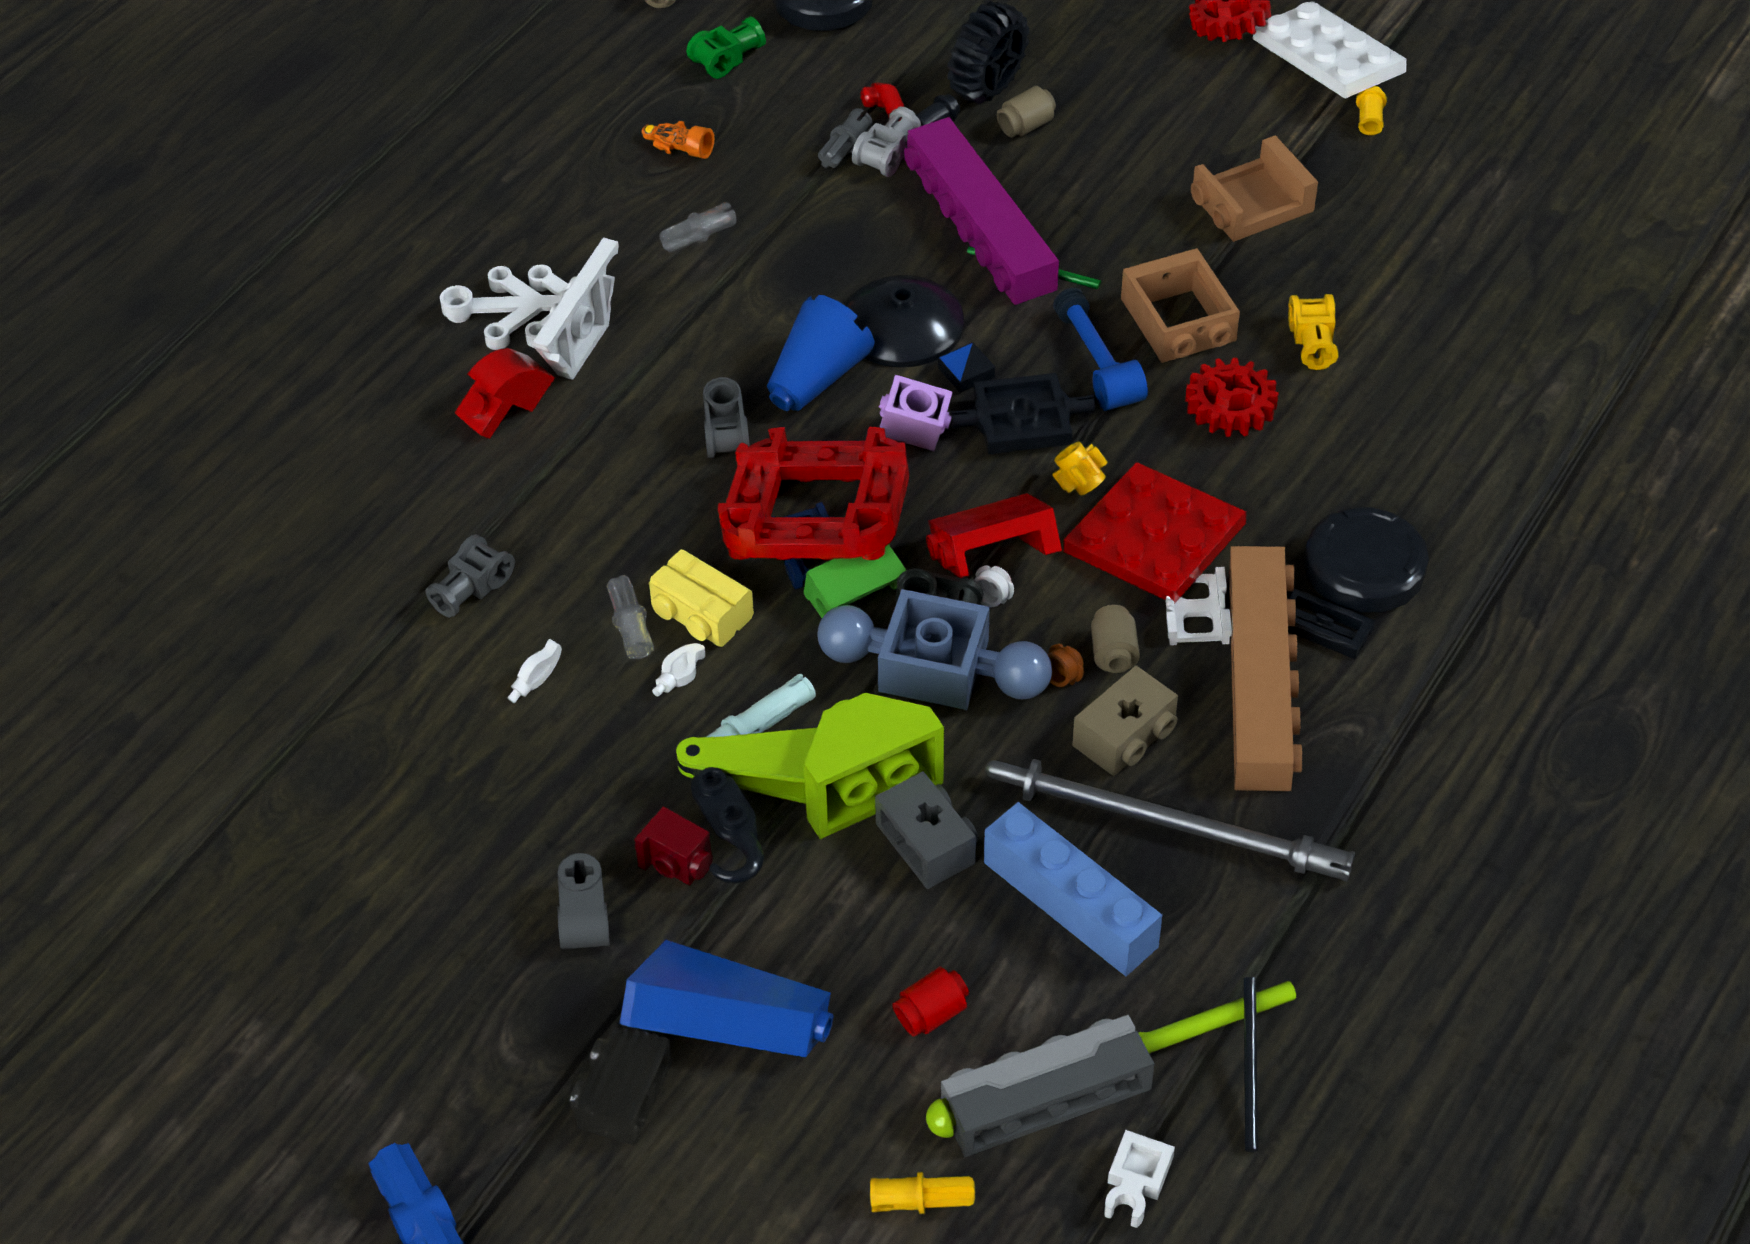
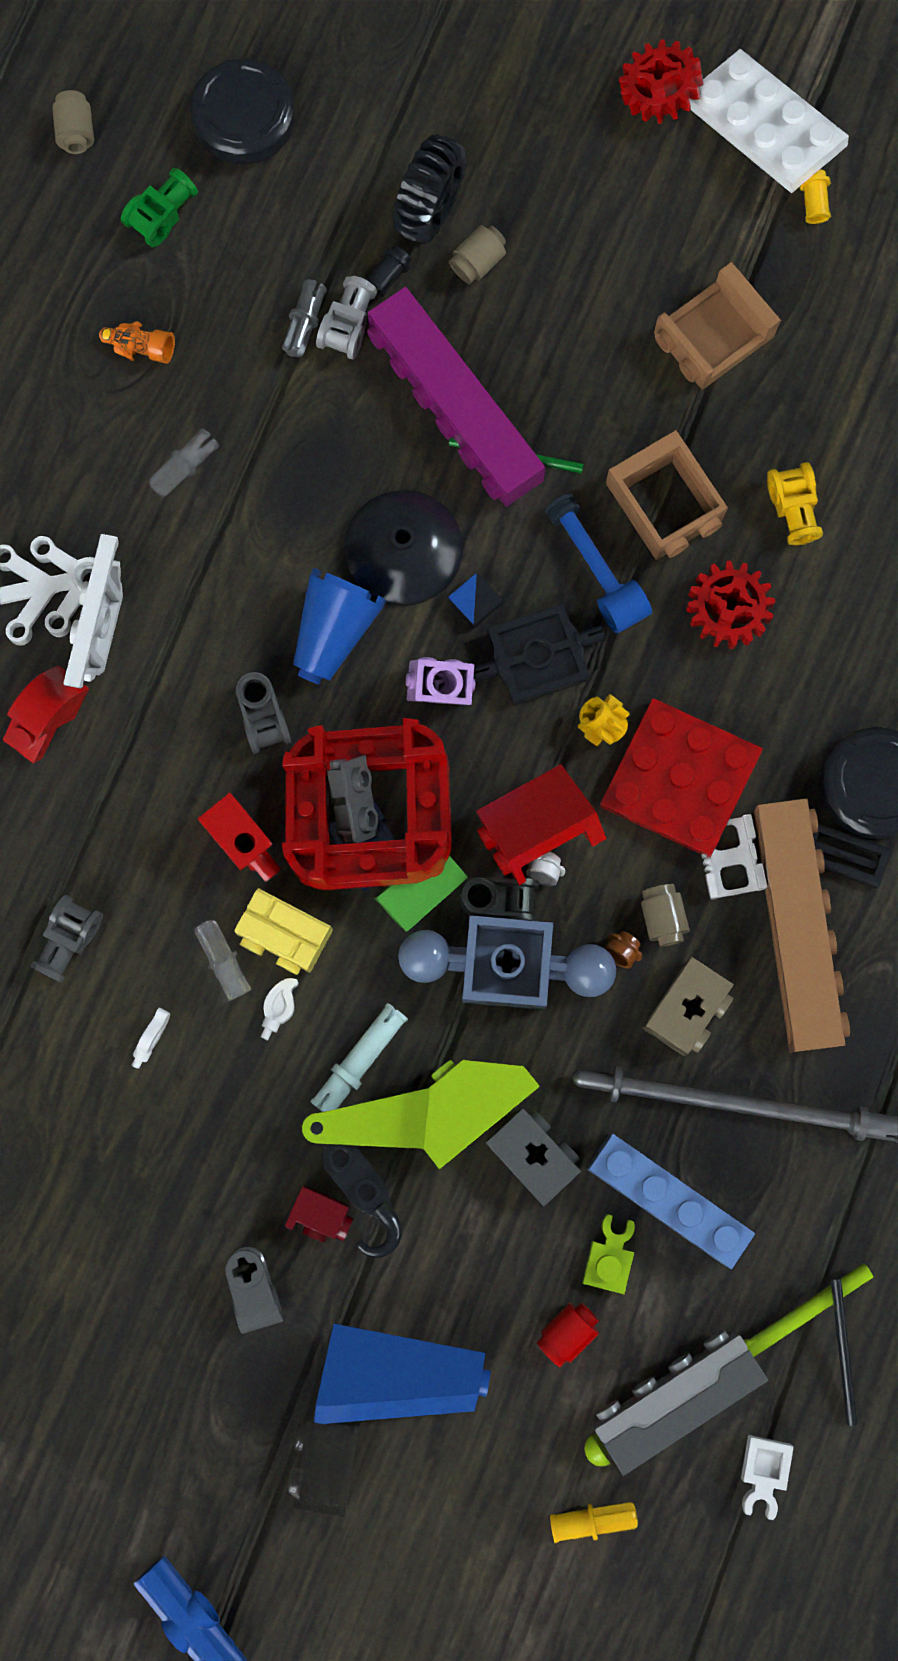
camera: 10 degrees left, 30 degrees up
red arm [860,82,905,121] -> none
none -> red torso [198,793,281,884]
none -> dark grey hinge [327,755,379,843]
none -> lime plate [582,1214,635,1294]

